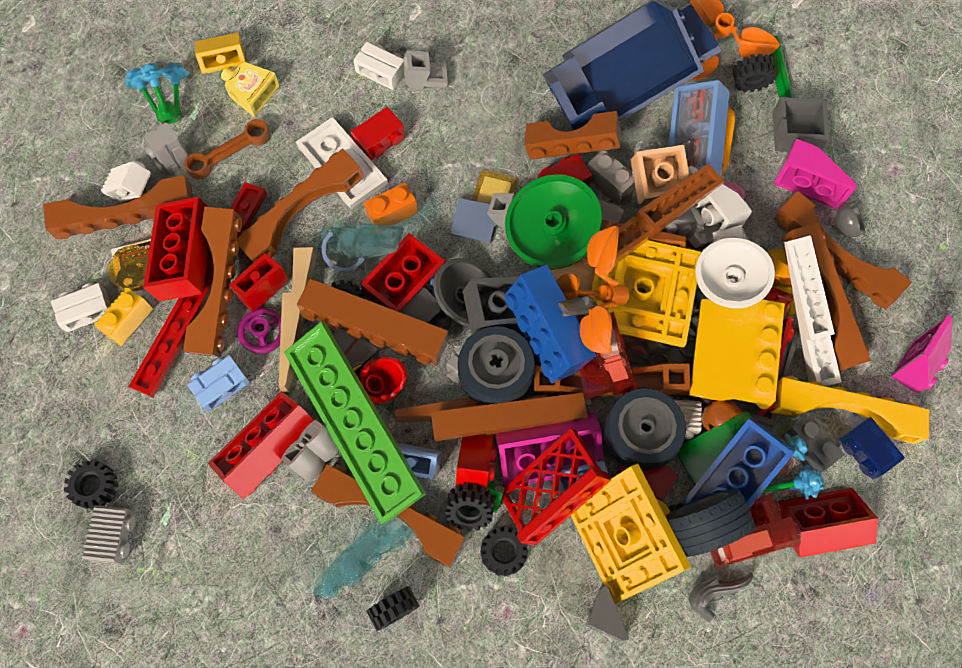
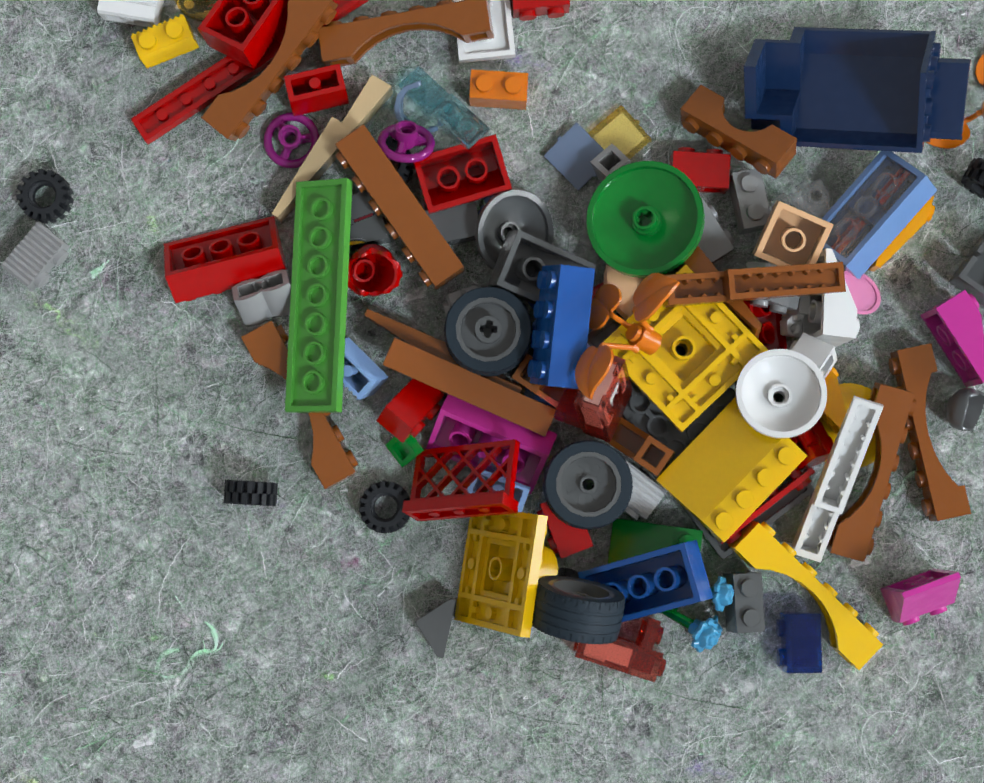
camera: 35 degrees right, 15 degrees up
light blue brick [187,355,250,412] -> none
clear light blue slope [312,527,409,601] -> none
black tyre [445,482,494,531] -> none
dark grey piece [558,296,598,322] -> none
dark grey piece [689,573,753,622] -> none
dark orange hair [701,400,743,431] -> none
red slope [778,488,878,558] -> none
none -> magenta piece [377,120,435,163]

